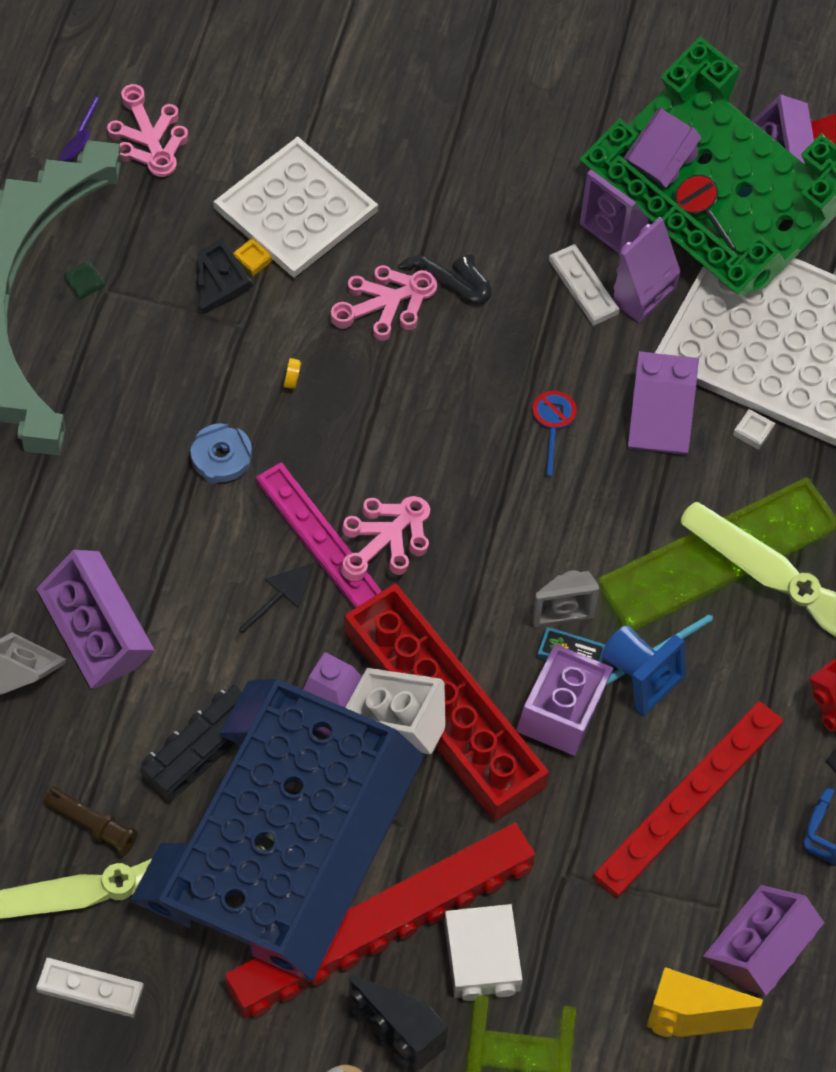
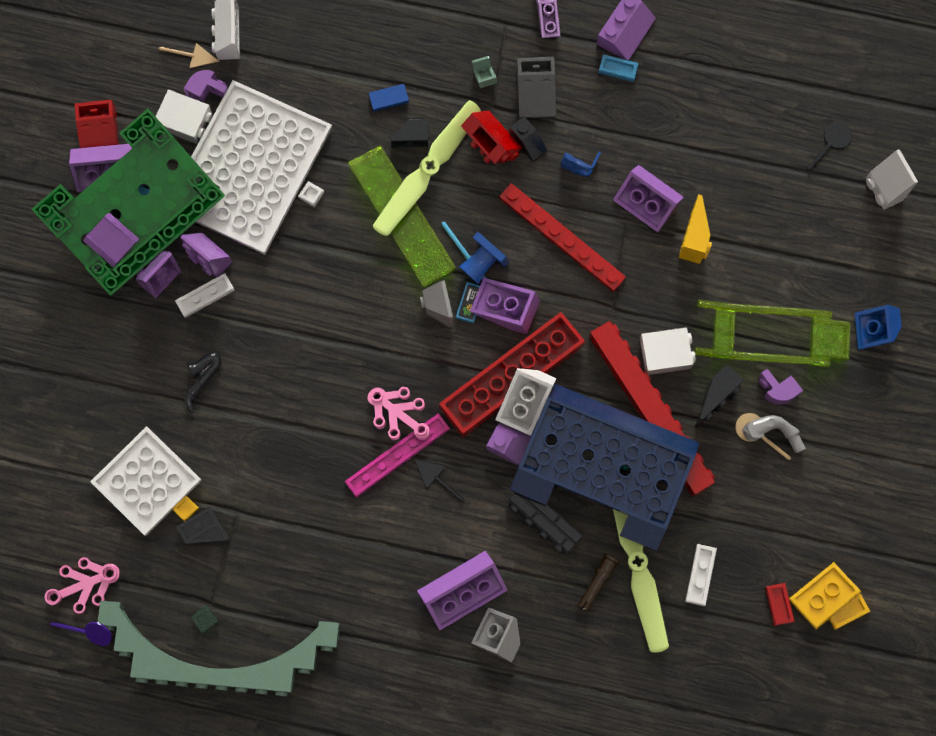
camera: 90 degrees left, 15 degrees up
medium blue plate [190,423,252,484] -> none
yellow tile [283,358,301,389] -> none
bright pink plant [331,265,437,341] -> none
piece [532,391,577,477] -> none
medium lavender slope [628,351,699,455] -> none
piece [675,175,736,251] -> none

